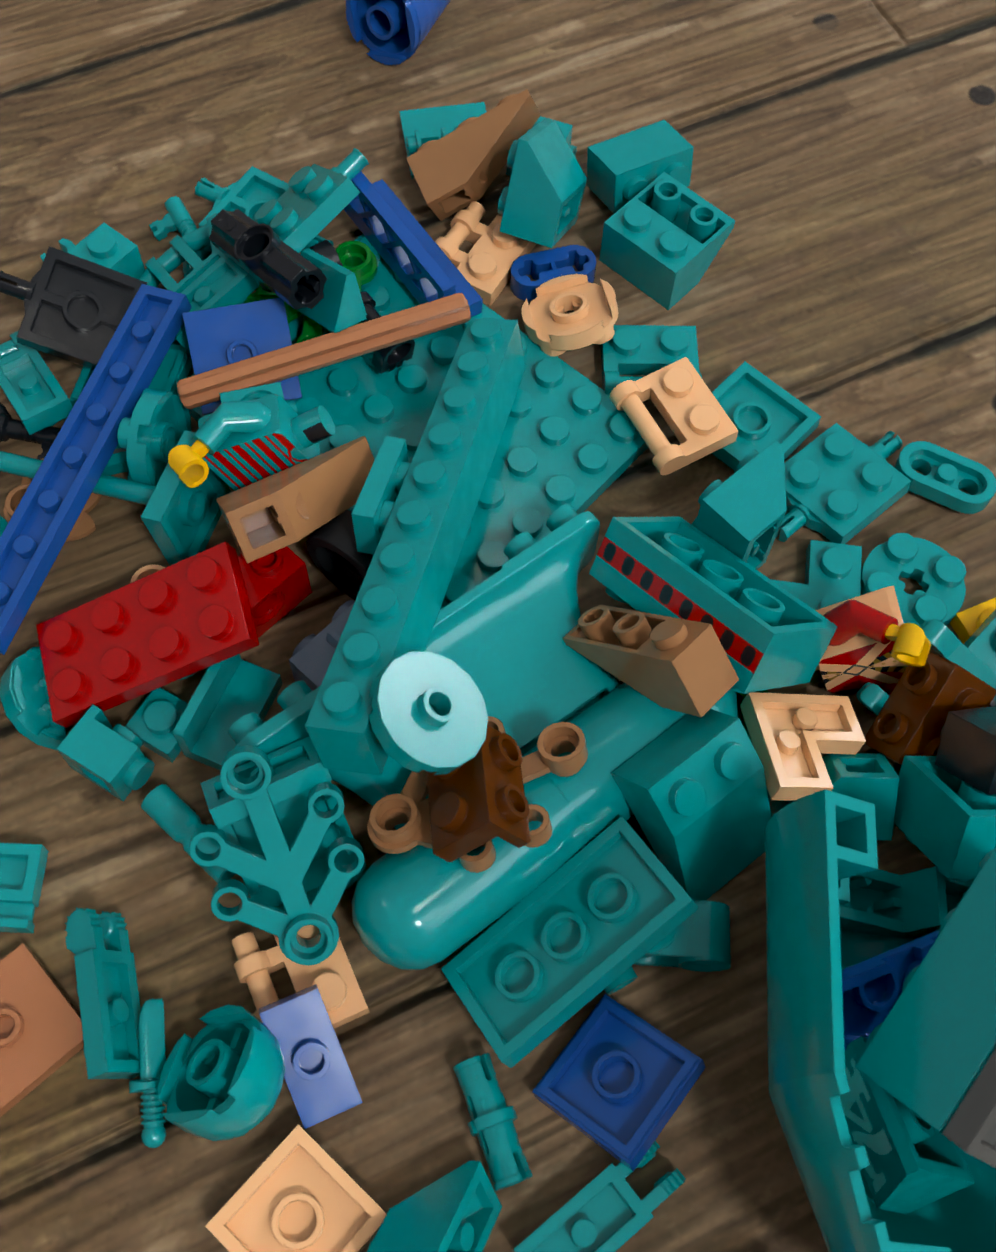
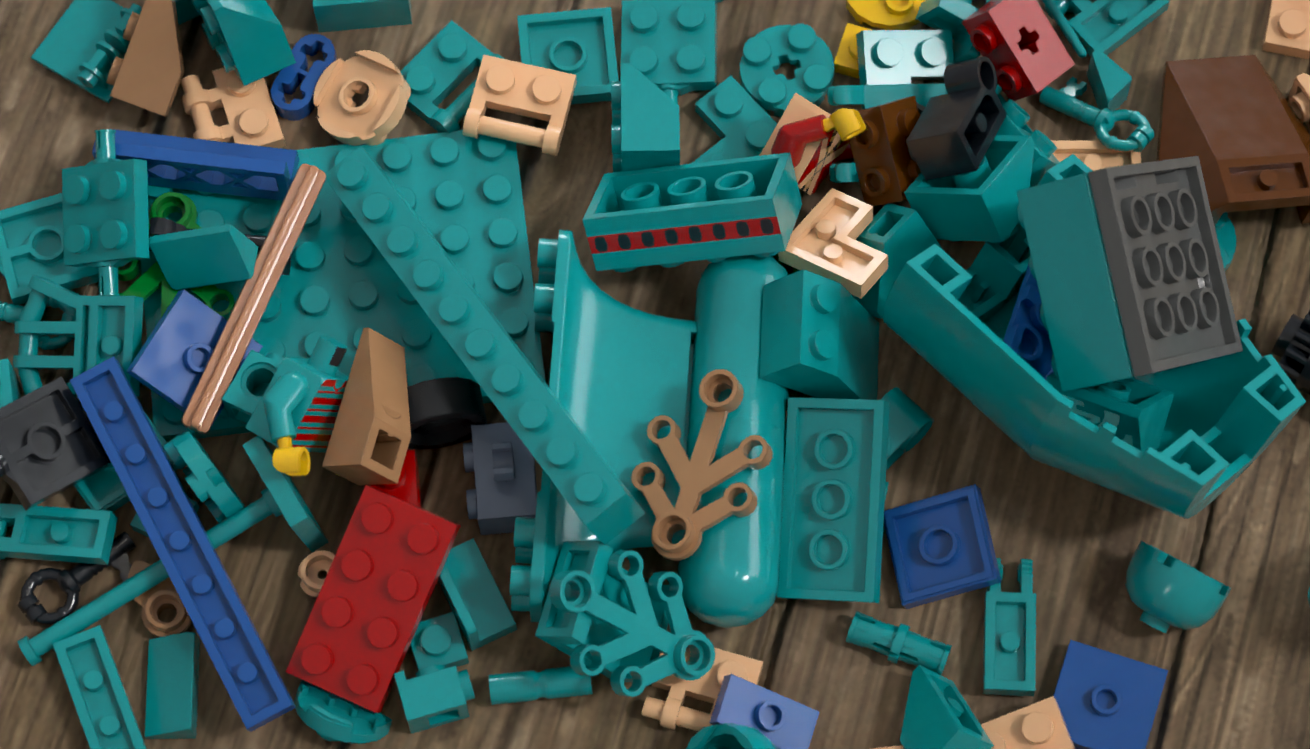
camera: 45 degrees left, 5 degrees up
black piece [209,209,327,310] -> none
teal plate [351,436,411,555] -> none
plate [369,652,488,775] -> none
reddish brown bracket [426,725,531,863] -> none
medium nougat slope [563,604,739,718] -> none

